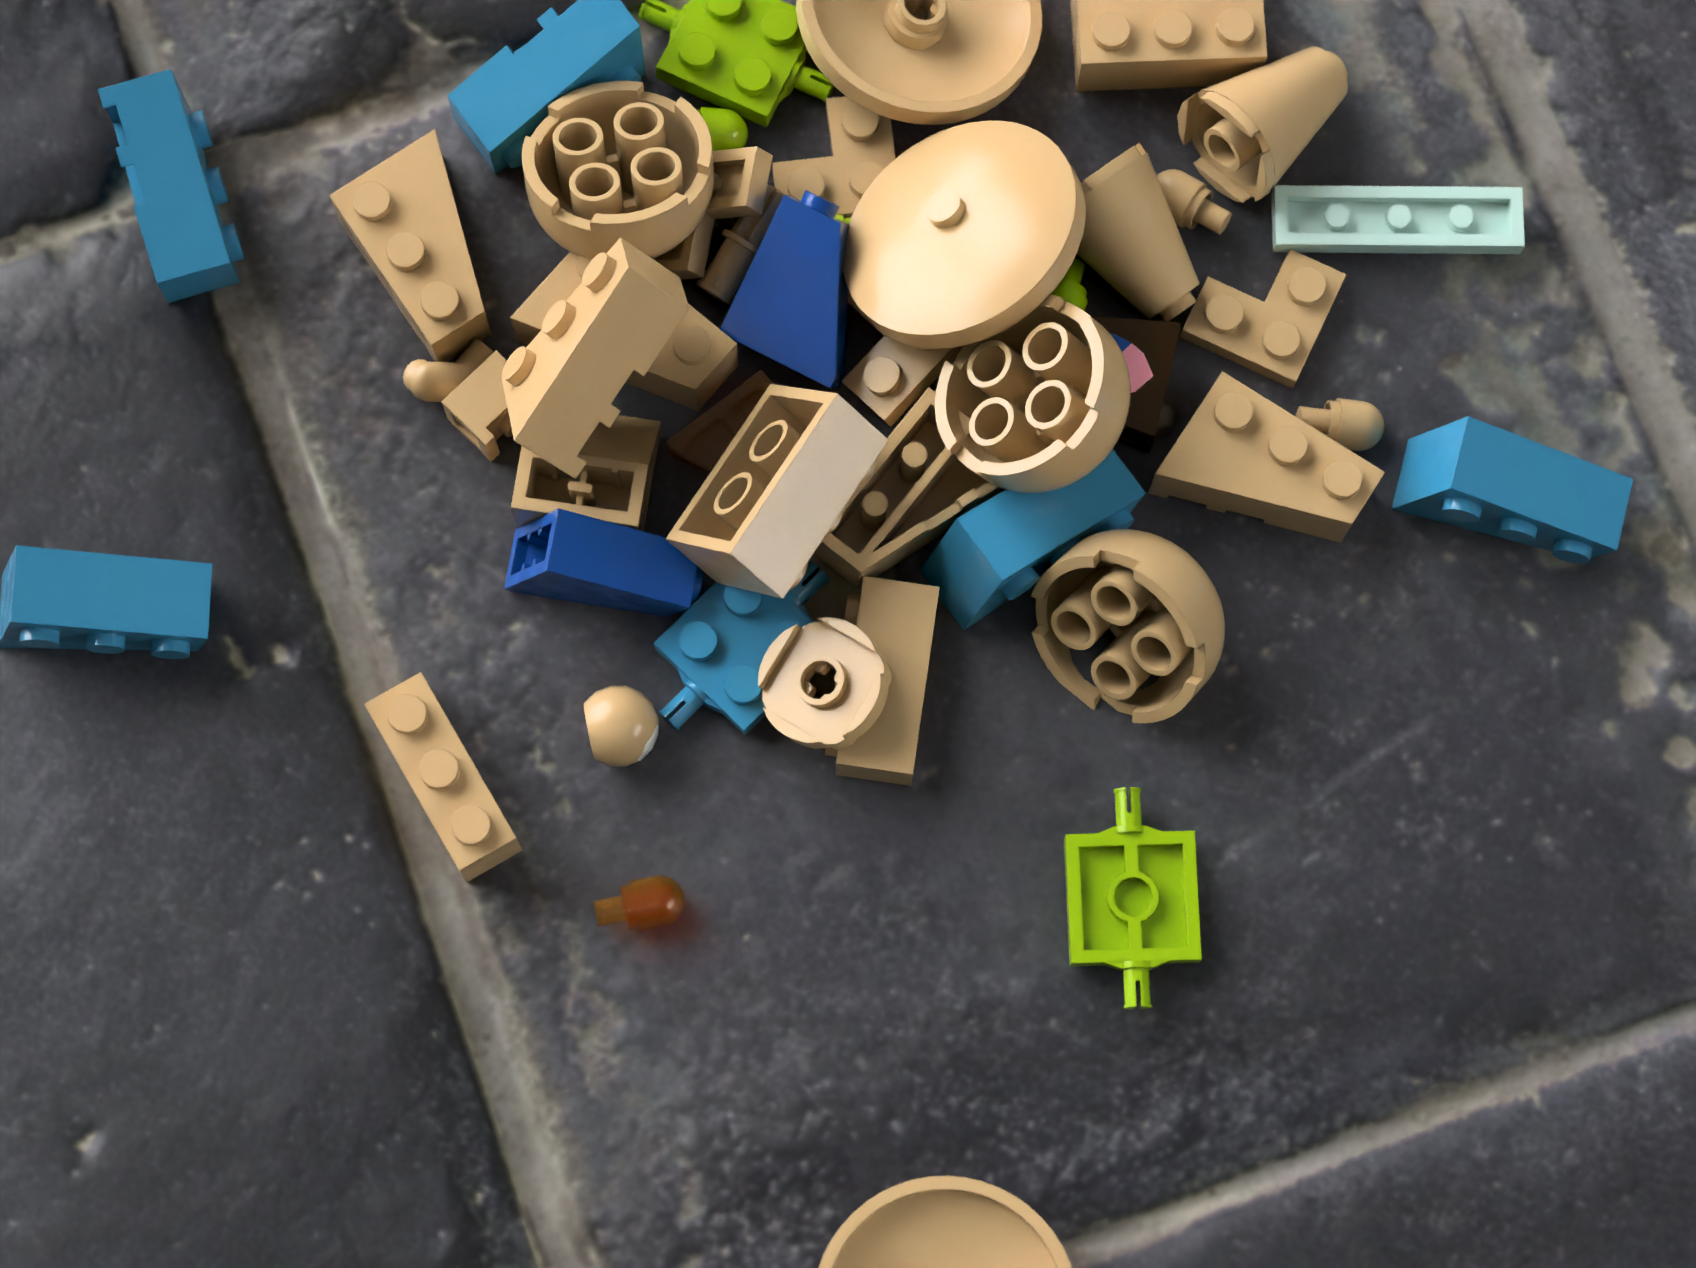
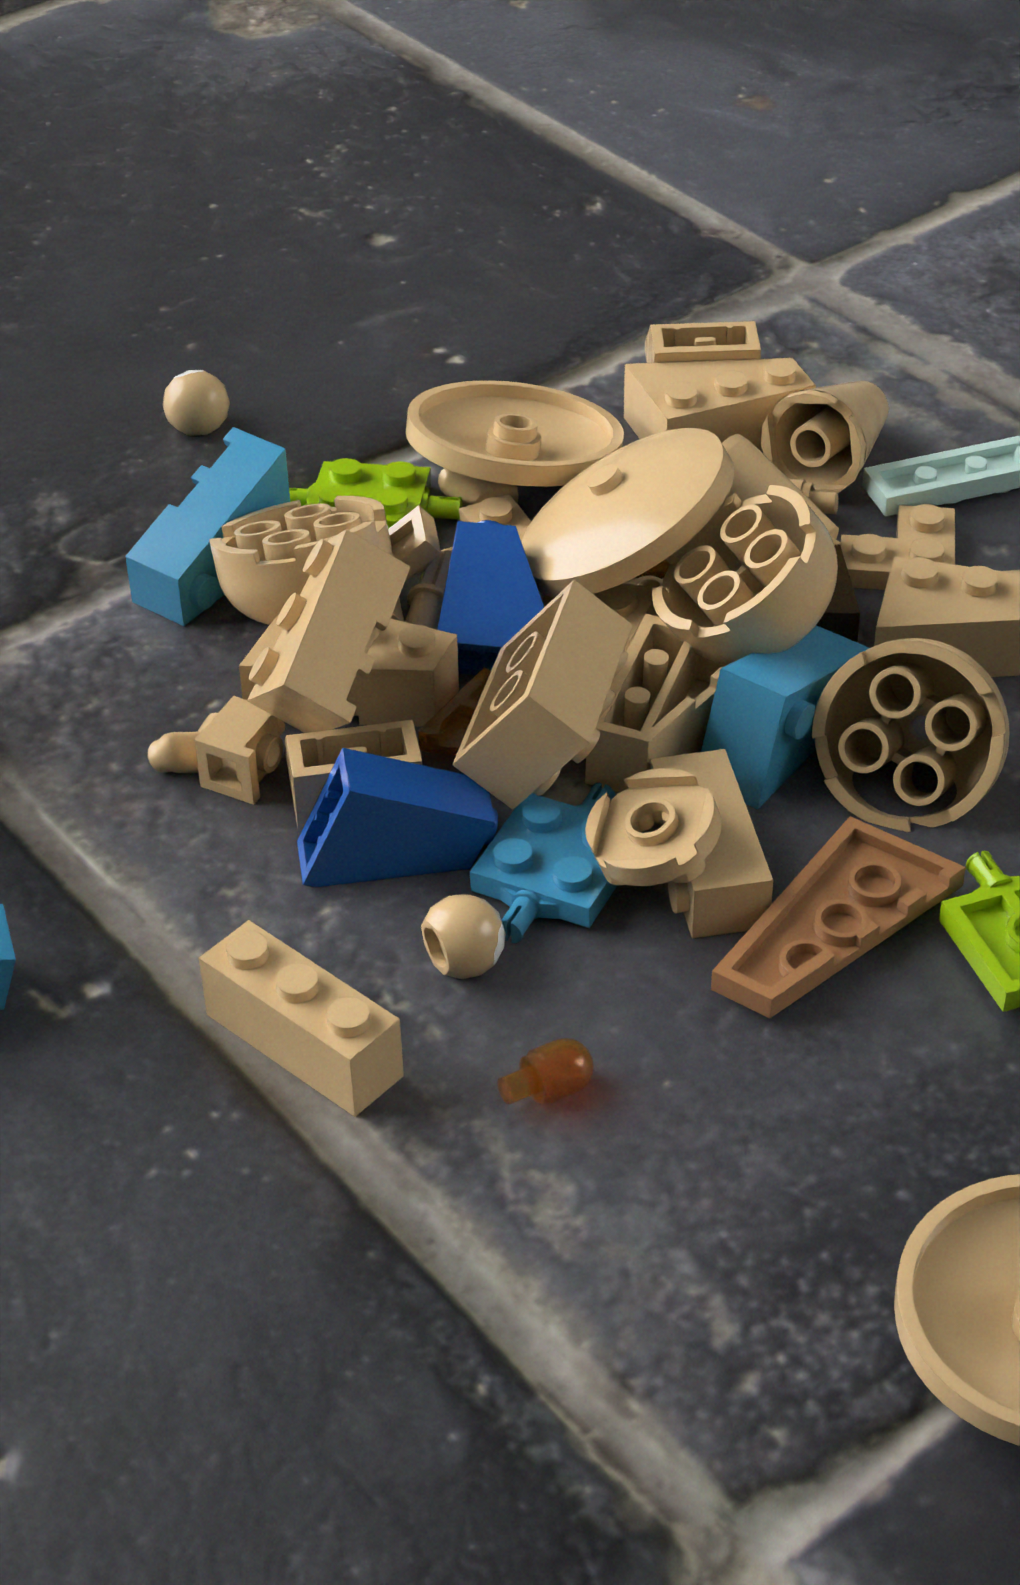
camera: 15 degrees left, 35 degrees down
tan wedge [329,129,491,362] -> none
none -> medium nougat wing [711,816,966,1018]

